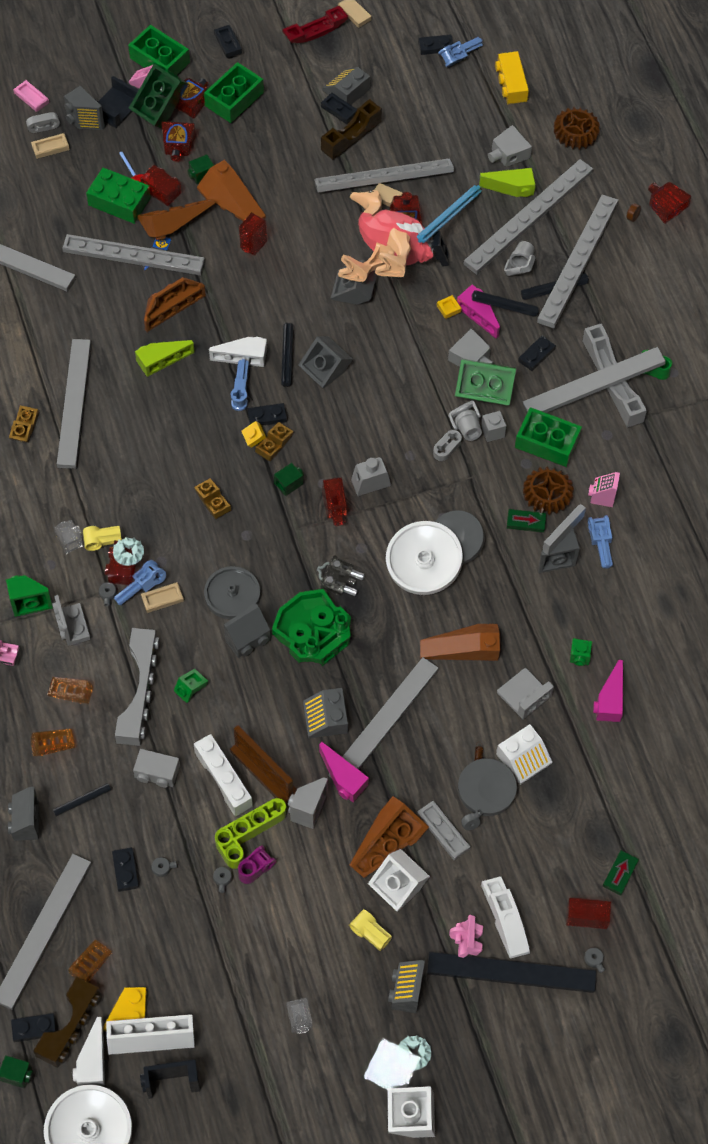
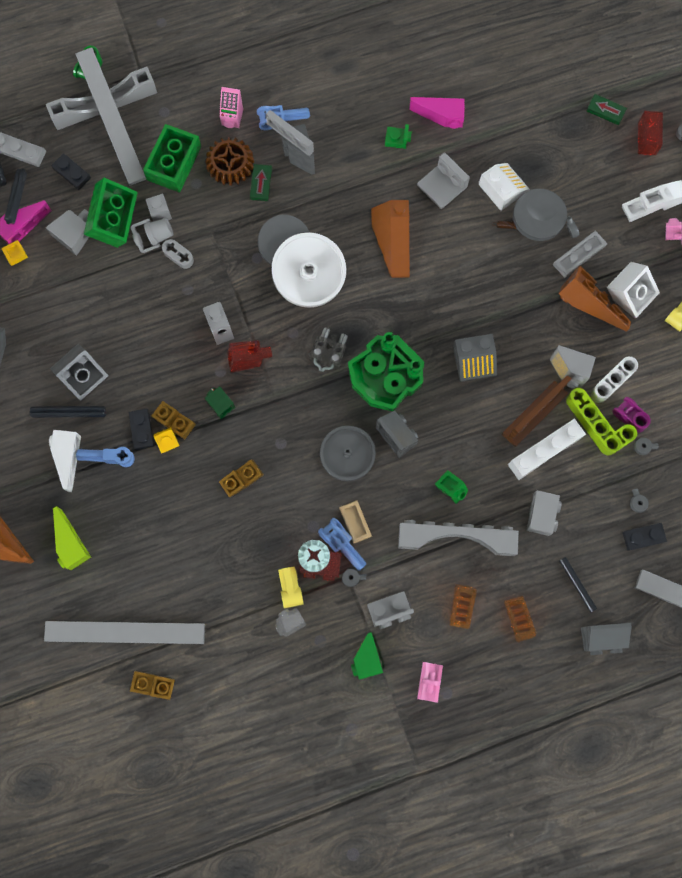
camera: 90 degrees left, 15 degrees up
dark pink slope [319,742,369,802] -> none
light grey tile [329,657,439,777] -> none
none -> white beam [591,356,638,403]

